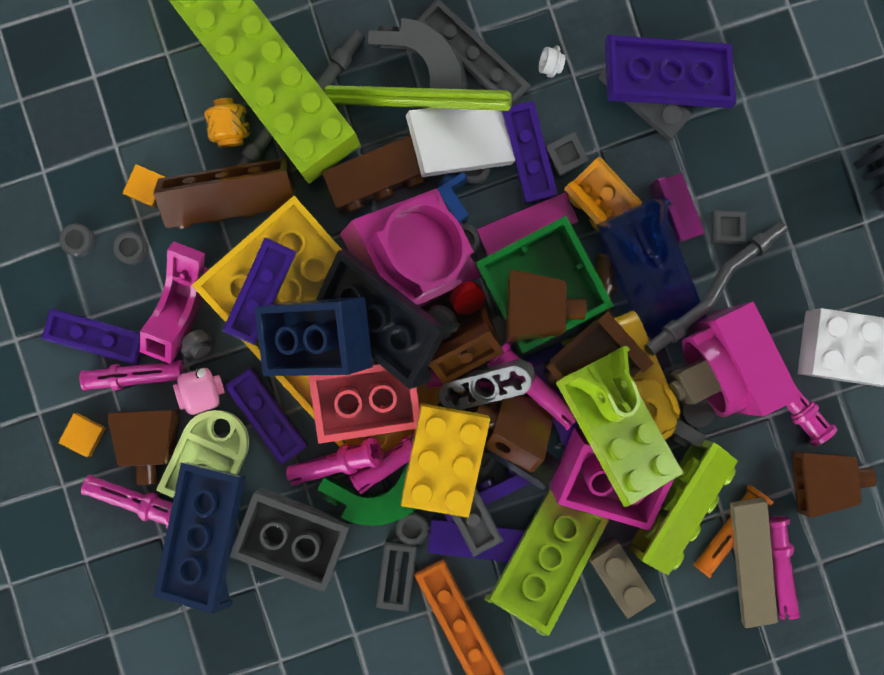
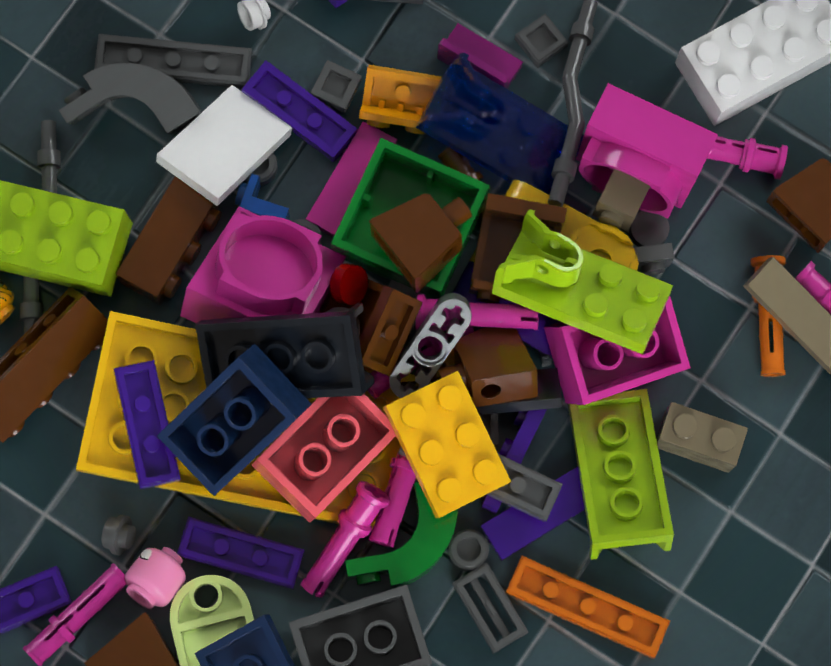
camera: 40 degrees left, 10 degrees down
dark pink arch [140,241,209,364] -> none
lime axle [324,85,512,111] -> none
lime slope [628,440,738,575] -> none

